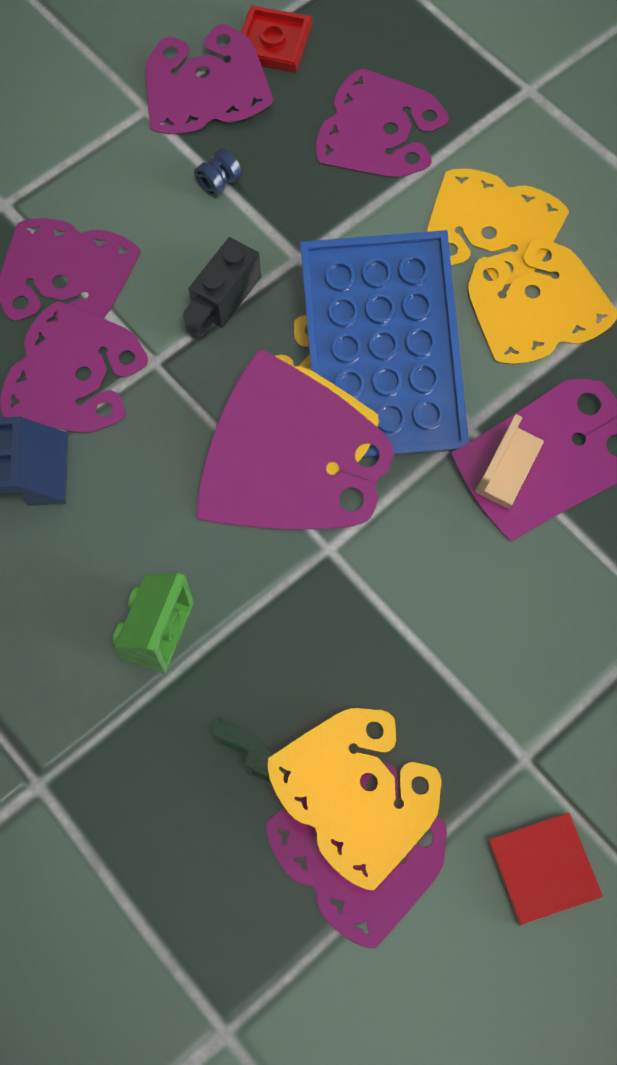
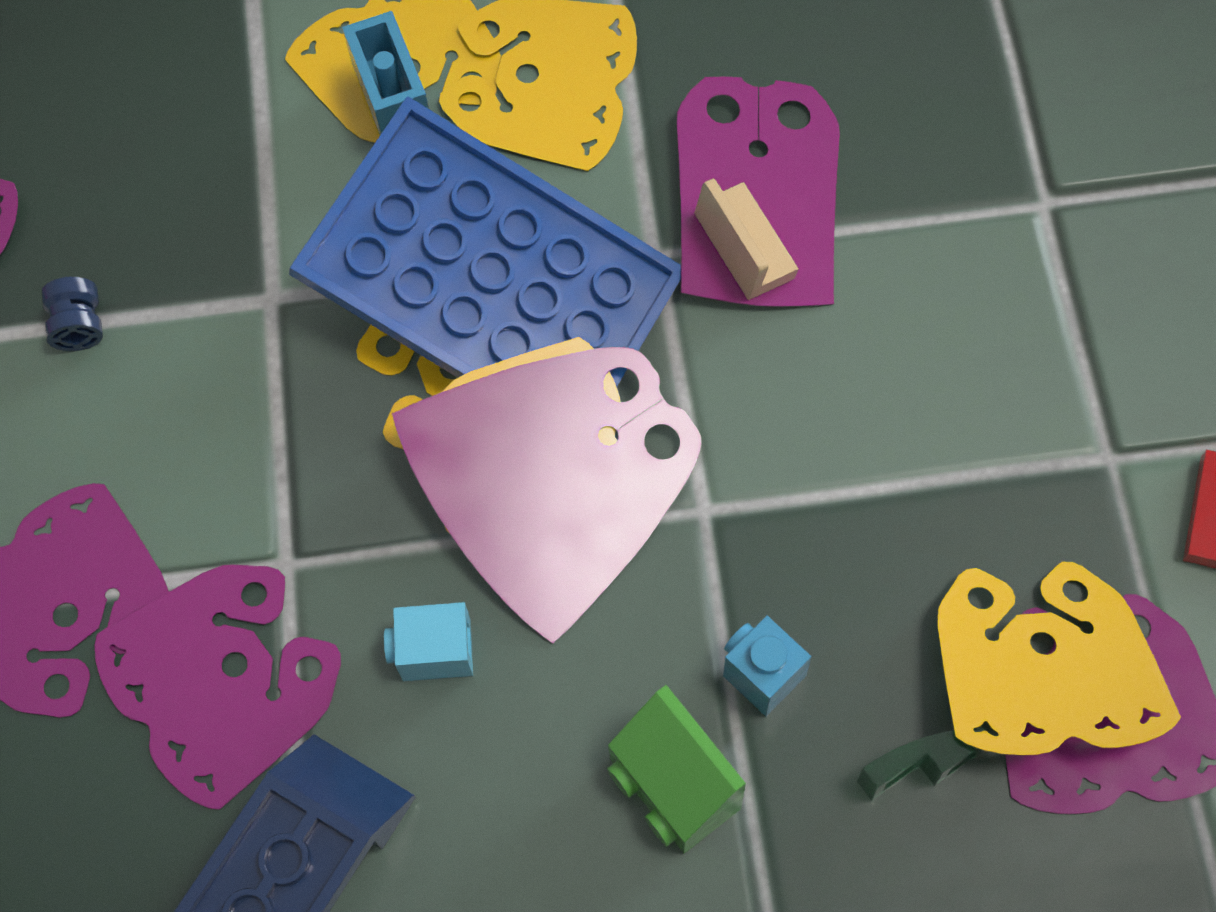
camera: 55 degrees left, 0 degrees up
black brick [183,237,261,338] -> none
magenta piece [316,68,449,177] -> none
none -> dark azure brick [342,11,429,135]
none -> medium azure brick [384,602,473,681]
none -> dark azure brick [723,616,812,717]

